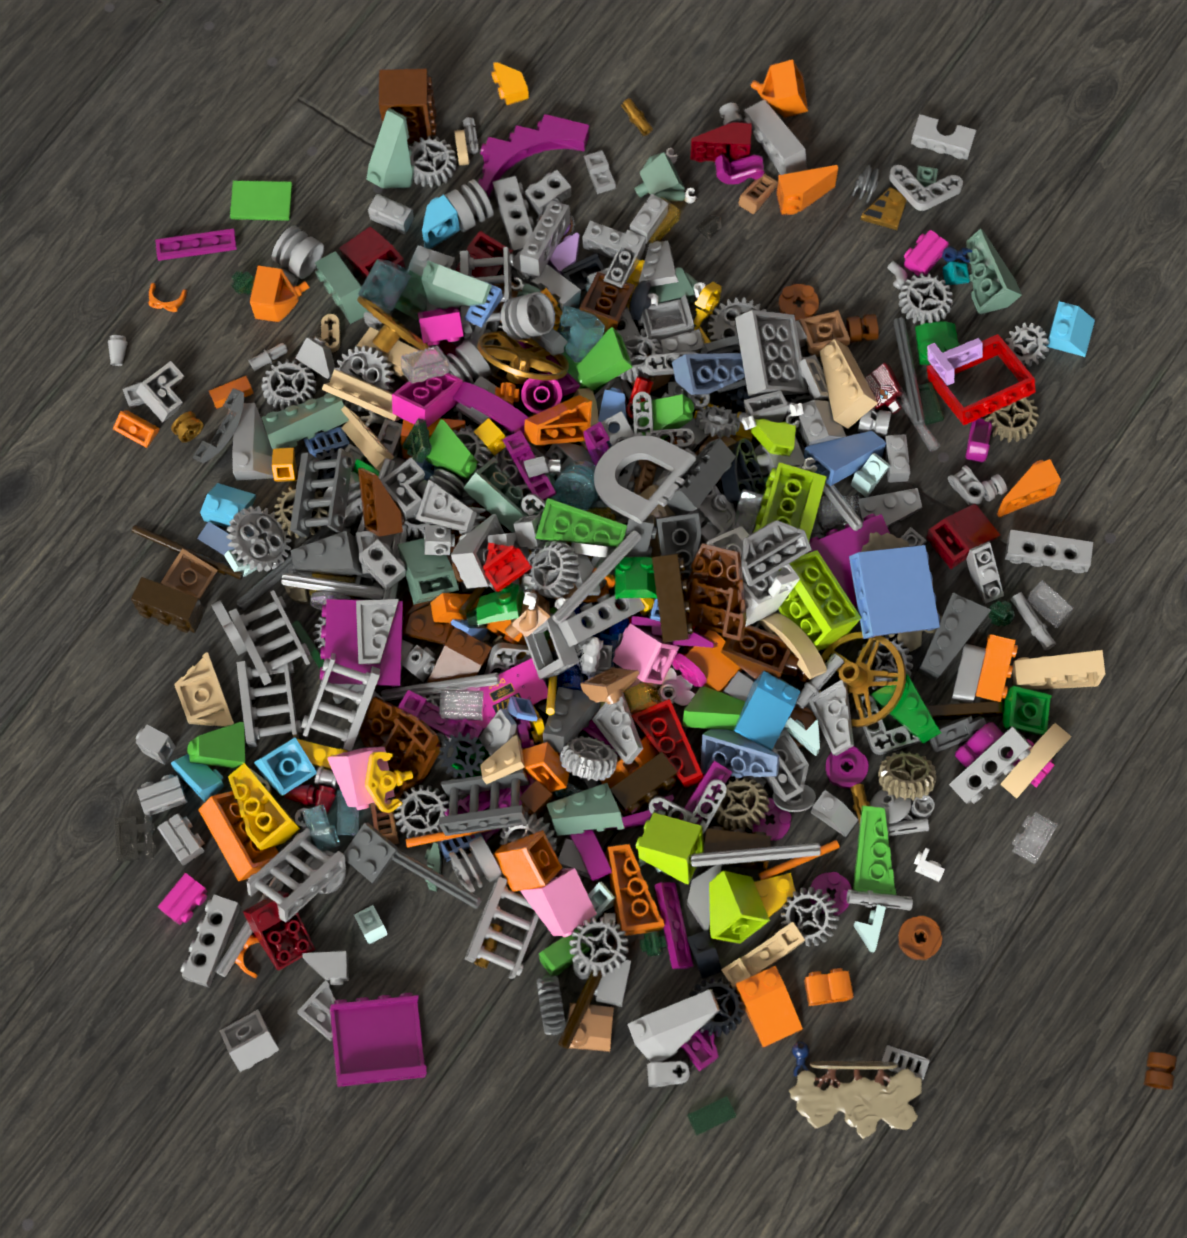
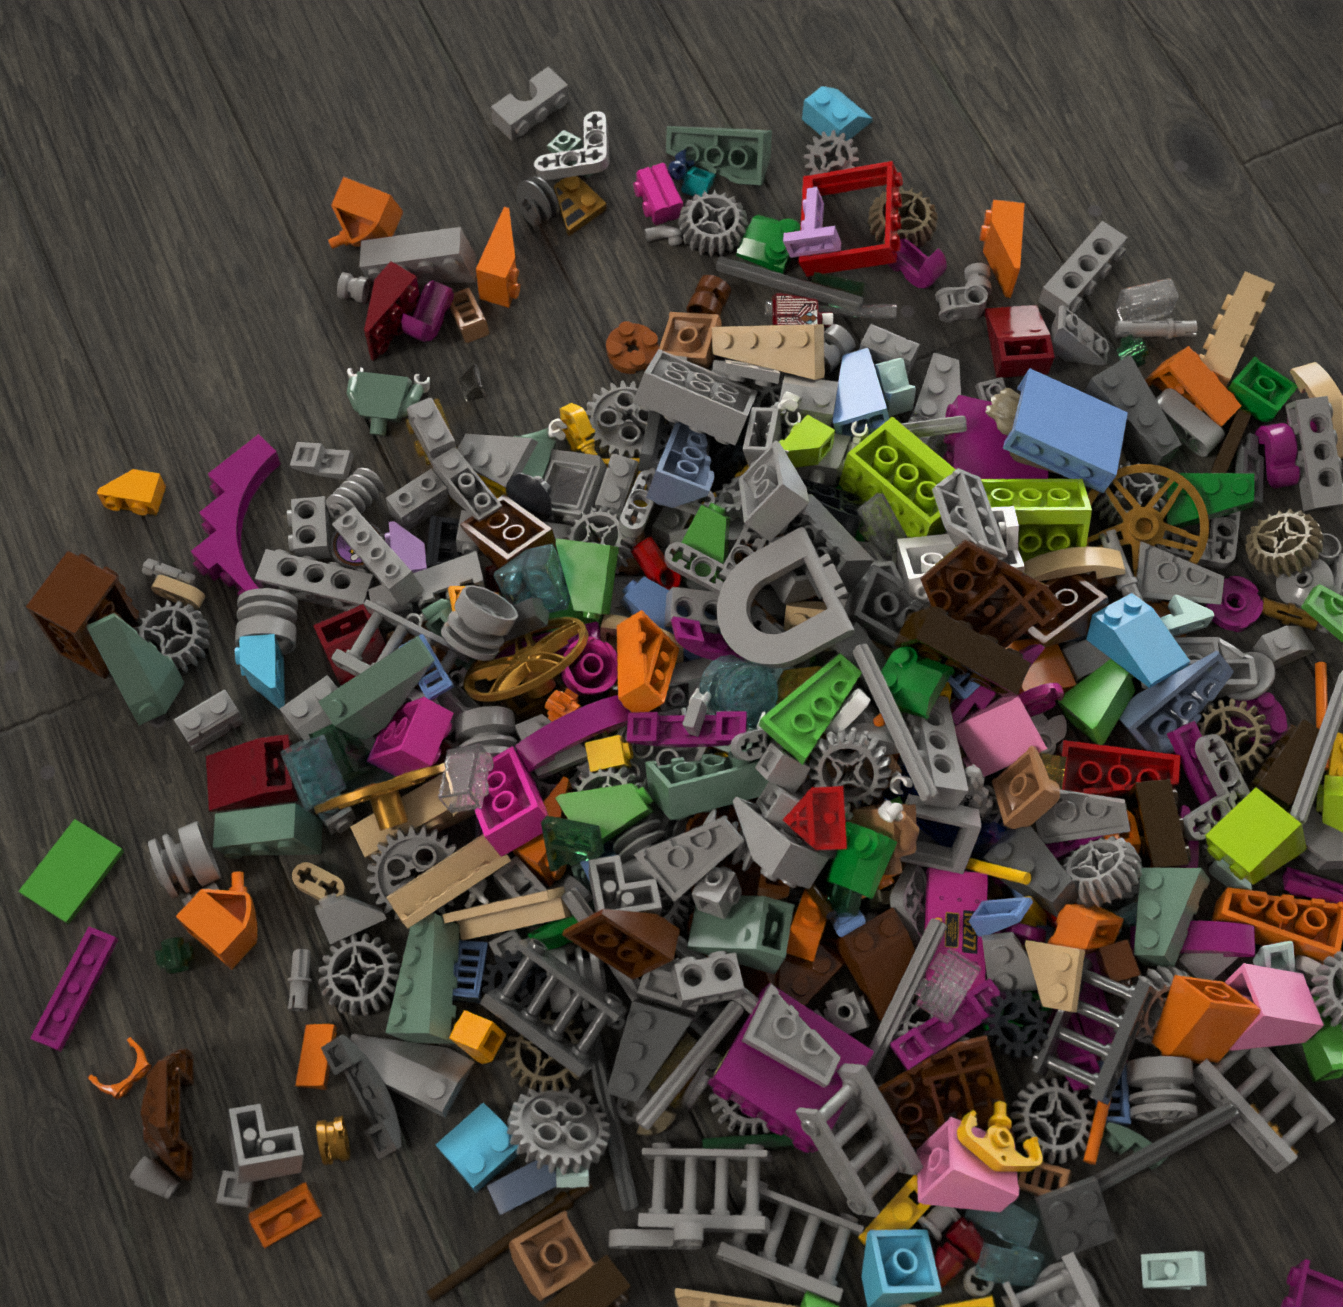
camera: 65 degrees left, 5 degrees down
pearl gold pin [621,99,653,136] -> none
none -> reddish brown wedge [140,1048,194,1181]
none -> light grey piece [326,467,384,521]
none -> light grey slope [739,440,809,542]

